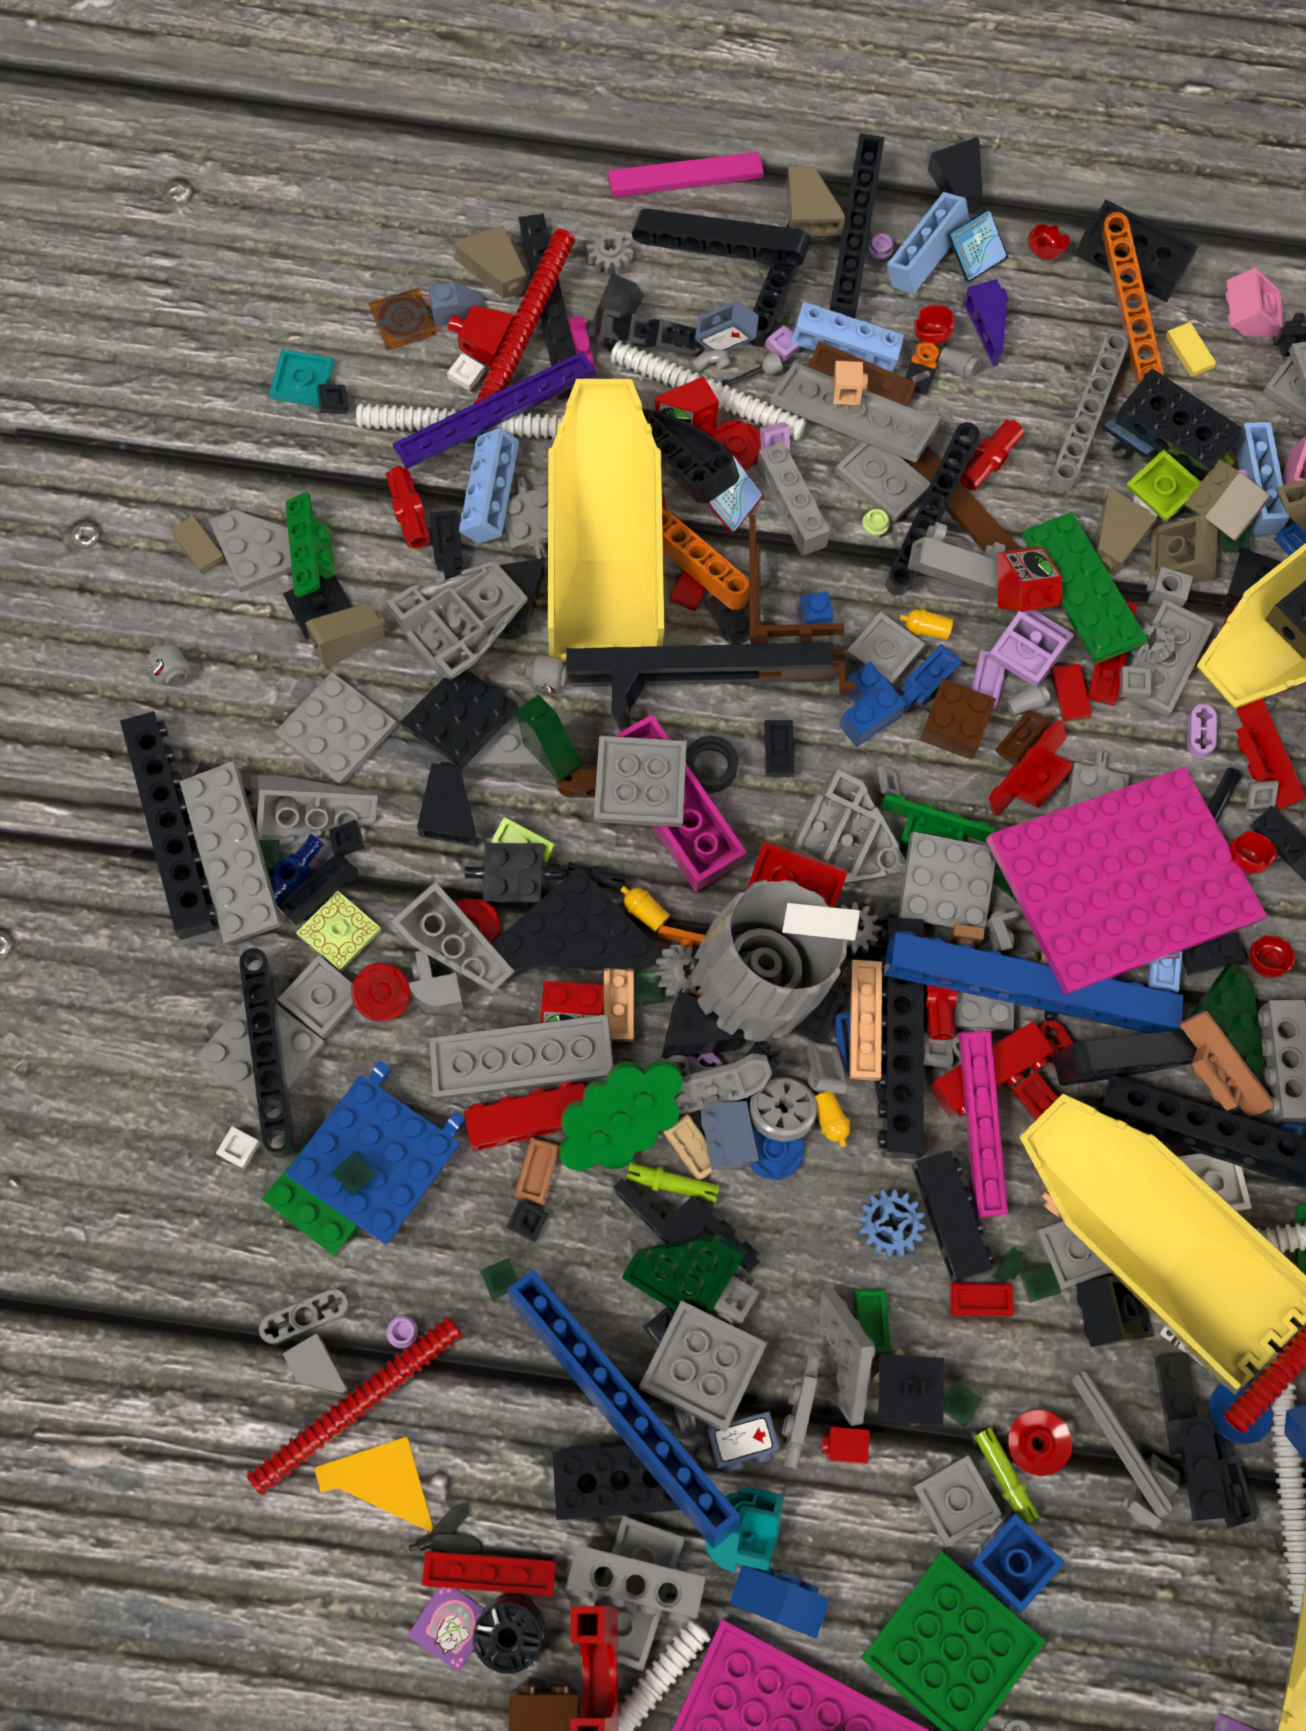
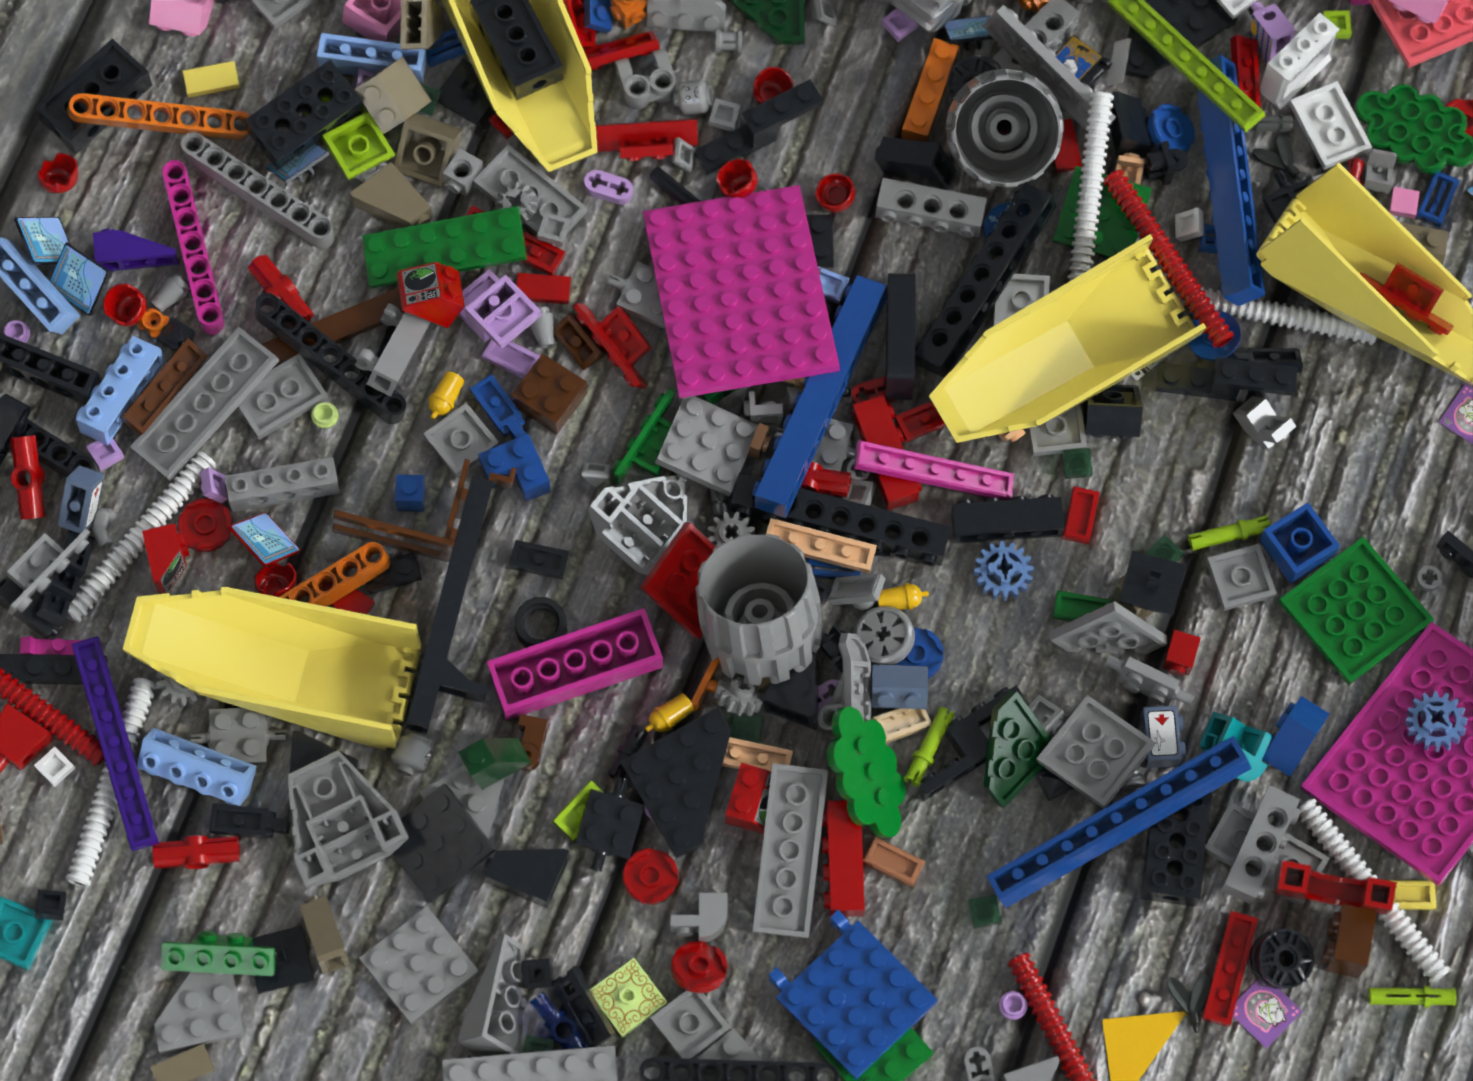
camera: 75 degrees left, 0 degrees up
plate [331,1151,376,1198] -> none
light grey wedge [390,882,515,992] -> none
black tile [506,1200,548,1242] -> none
light grey plate [594,736,687,827] -> none
black beam [642,408,739,504] -> none
hinge [721,351,783,387] -> none
white sticker [782,903,860,941] -> none
light nougat brick [833,361,868,405] -> none
clear green plate [991,1247,1023,1284] -> none
red dish [1008,1410,1072,1476] -> none
light grey axle [1072,1371,1174,1518] -> none
nougat bracket [1180,1011,1274,1118] -> none
dark green plate [1187,962,1264,1077] -> none
none -> light grey bracket [6,529,90,615]
none -> red piece [10,435,46,520]
none -> piece [50,242,110,315]
none -> dark pink beam [162,160,224,335]
none -> red hair [254,562,297,597]

